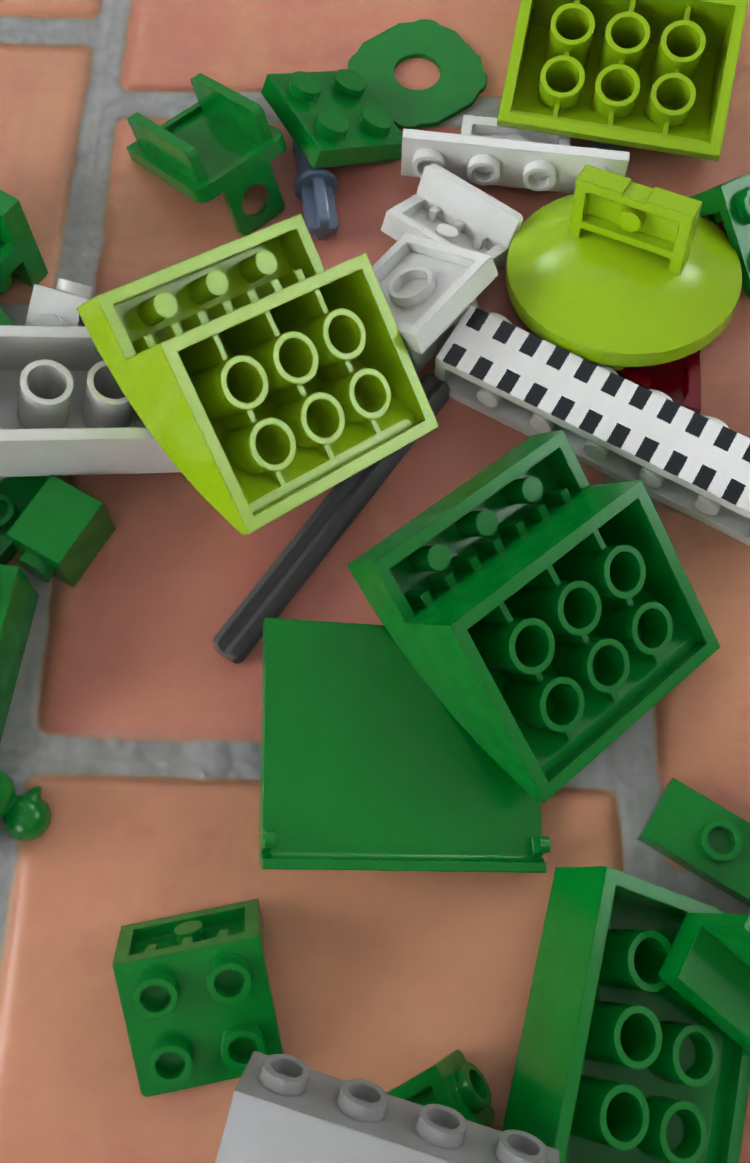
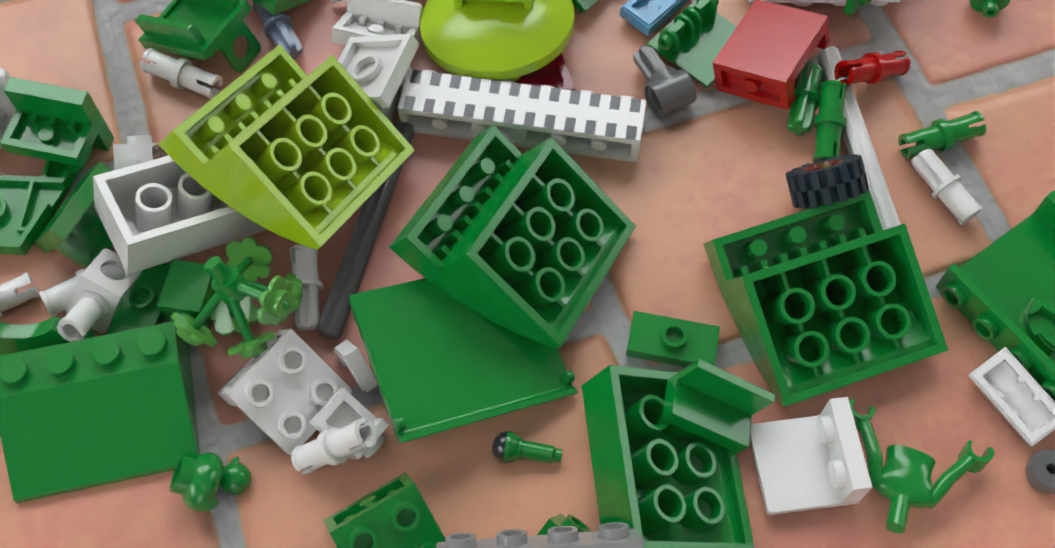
camera: 20 degrees left, 5 degrees down
none -> white pin [140,48,223,99]
none -> bright green plant [171,237,303,359]
none -> white bracket [217,328,352,455]
none -> white axle [290,244,323,331]
none -> white pin [291,418,377,474]
none -> white bracket [309,388,389,459]
none -> white tile [333,340,378,392]
none -> green piece [492,431,562,464]

